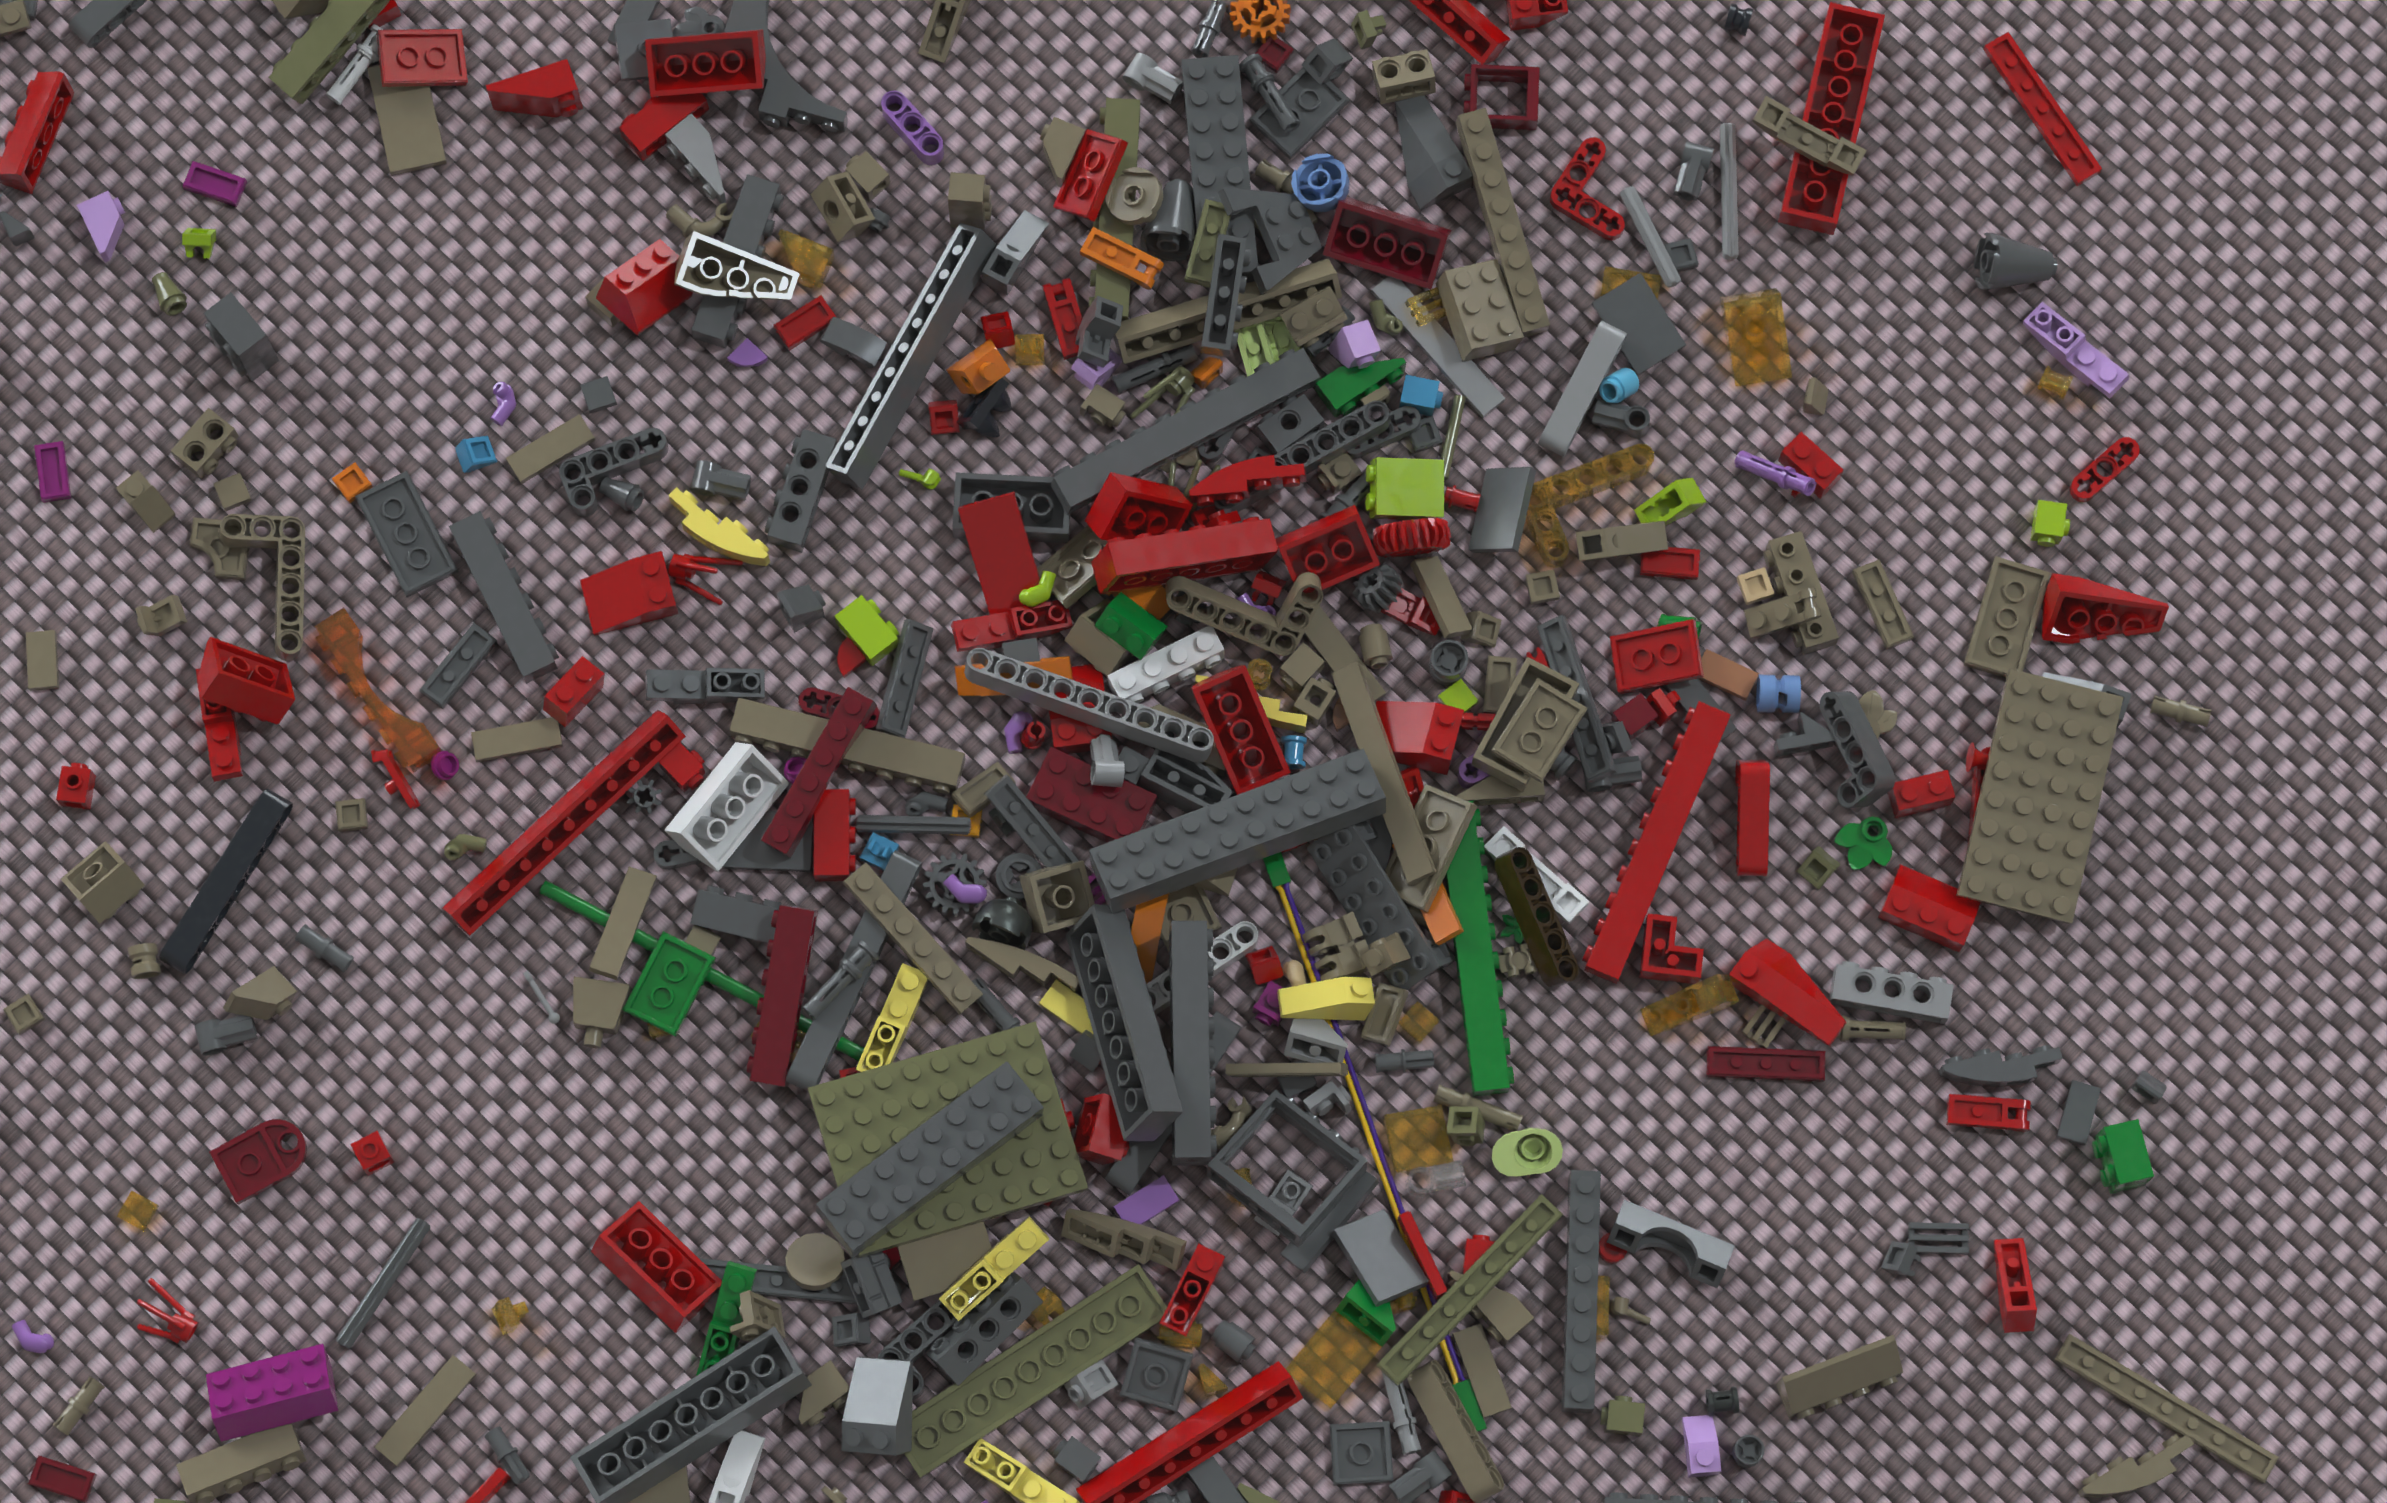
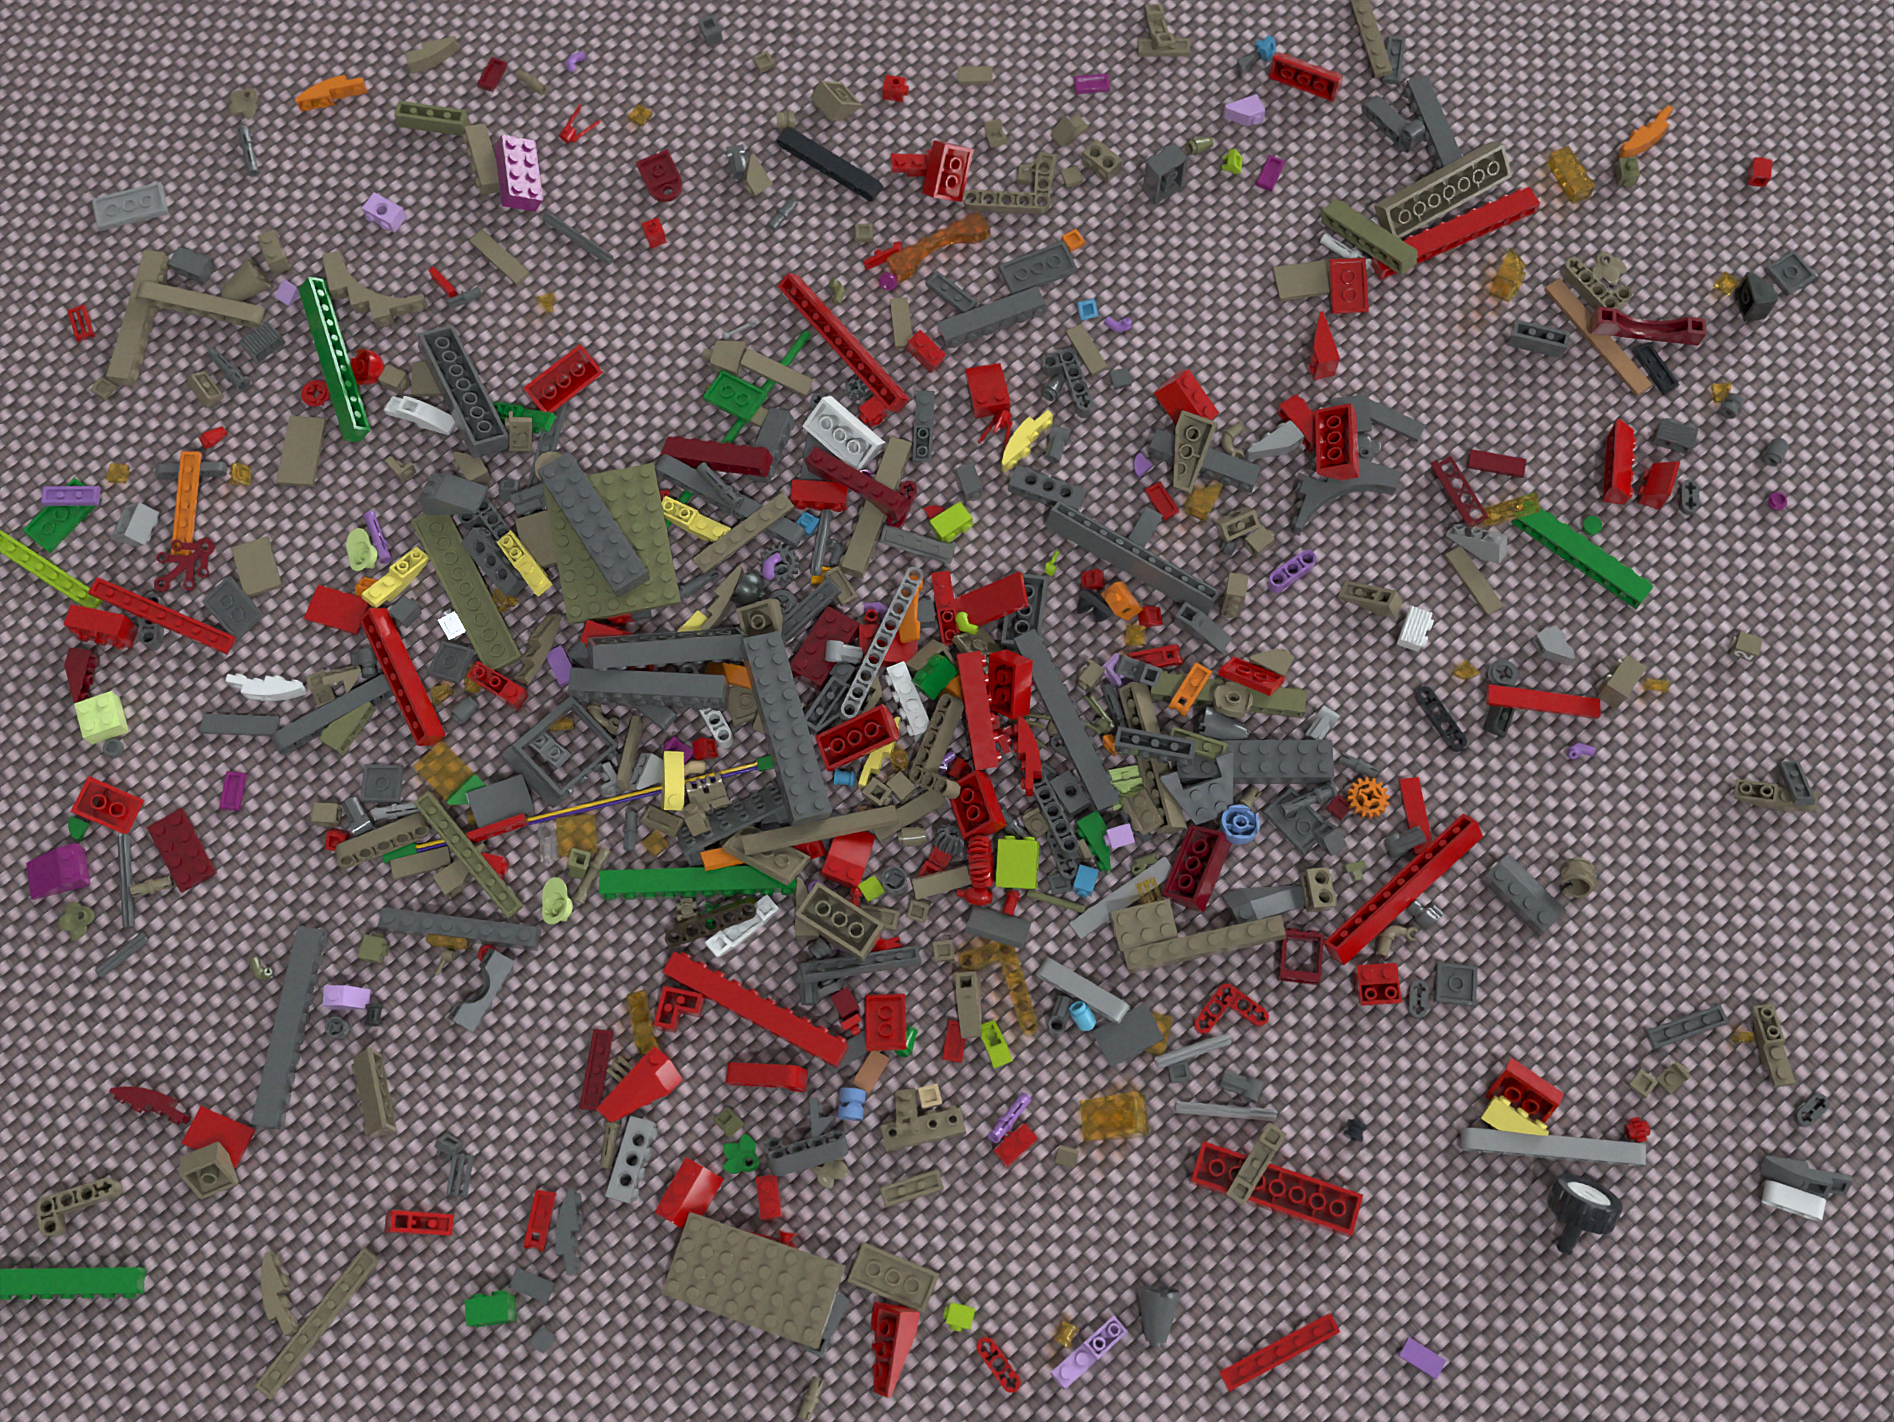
camera: 100 degrees right, 5 degrees down
dark tan tile [1491,678,1588,783] -> none
none -> red plant [956,886,993,906]

